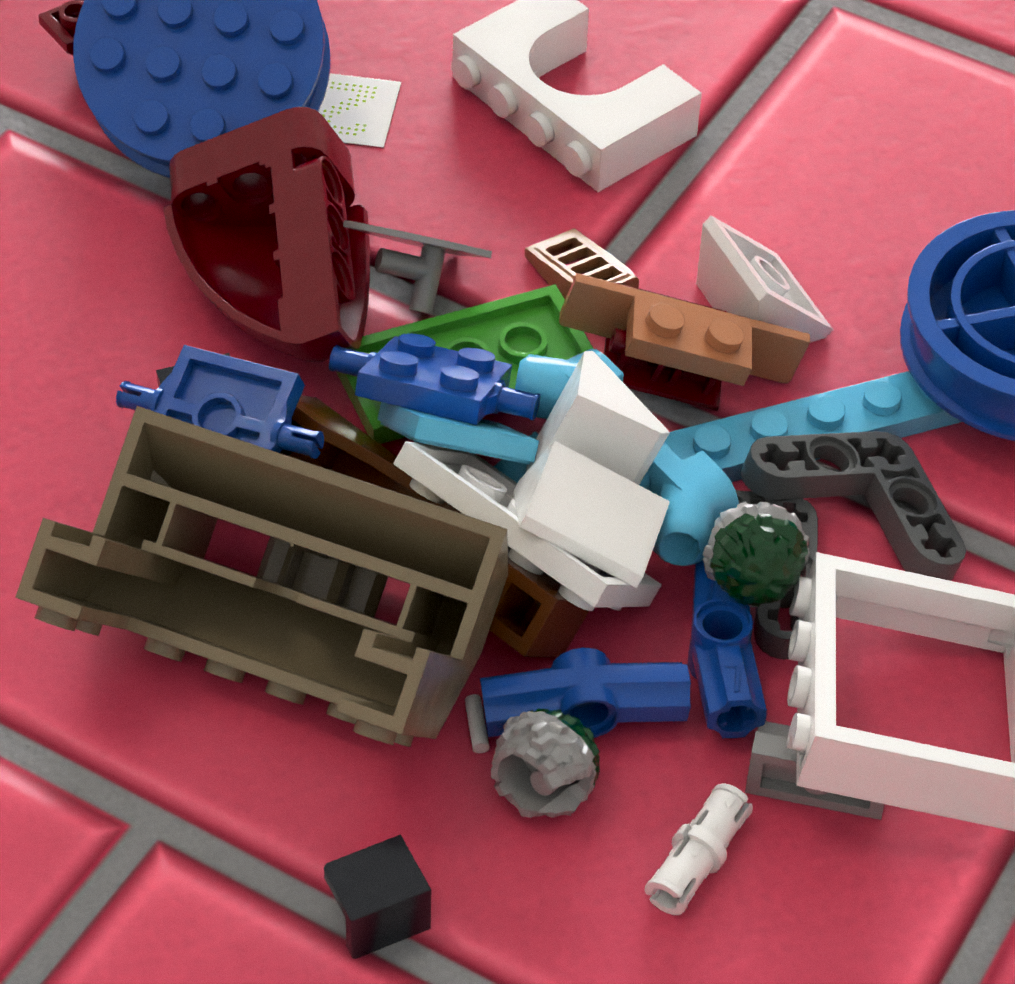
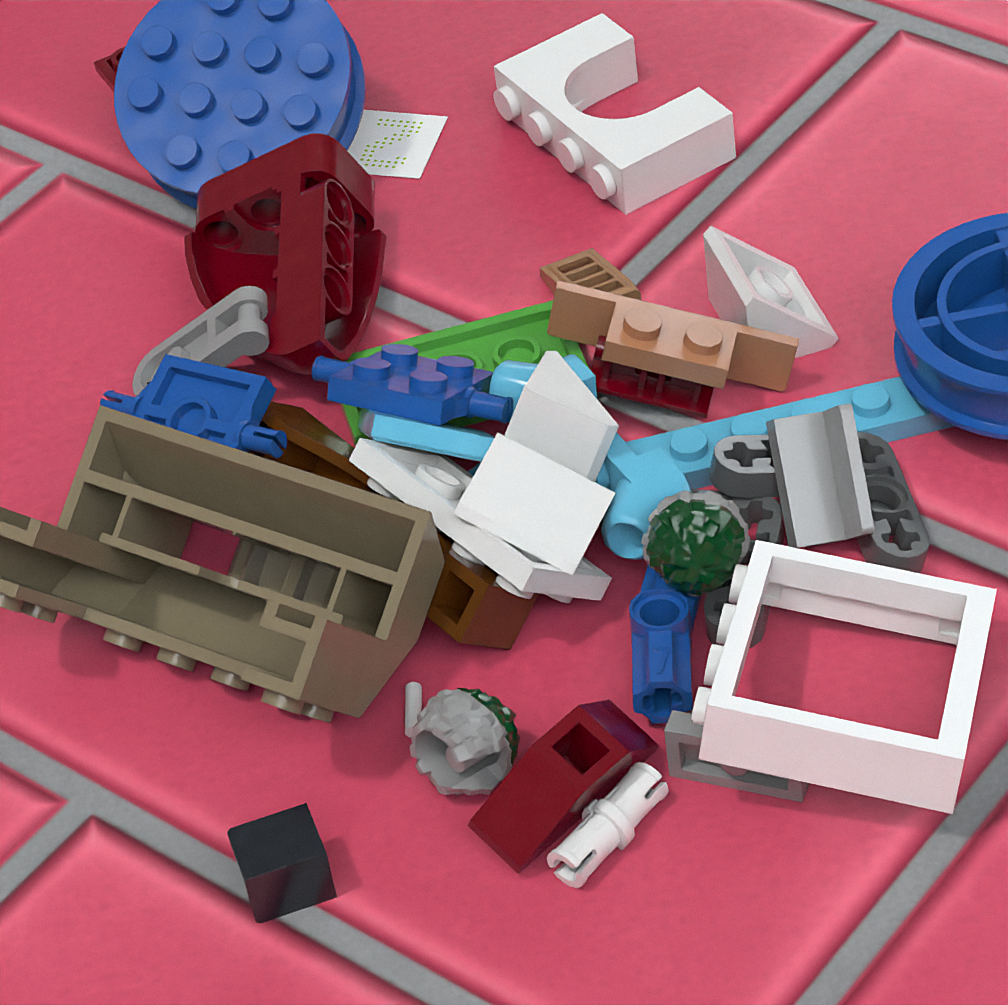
camera: 15 degrees right, 5 degrees down
light grey shield [343,220,492,314] -> none
blue piece [480,647,691,738] -> none
none -> light grey plate [132,286,269,396]
none -> dark red slope [468,699,659,874]
none -> light grey panel [766,404,875,548]

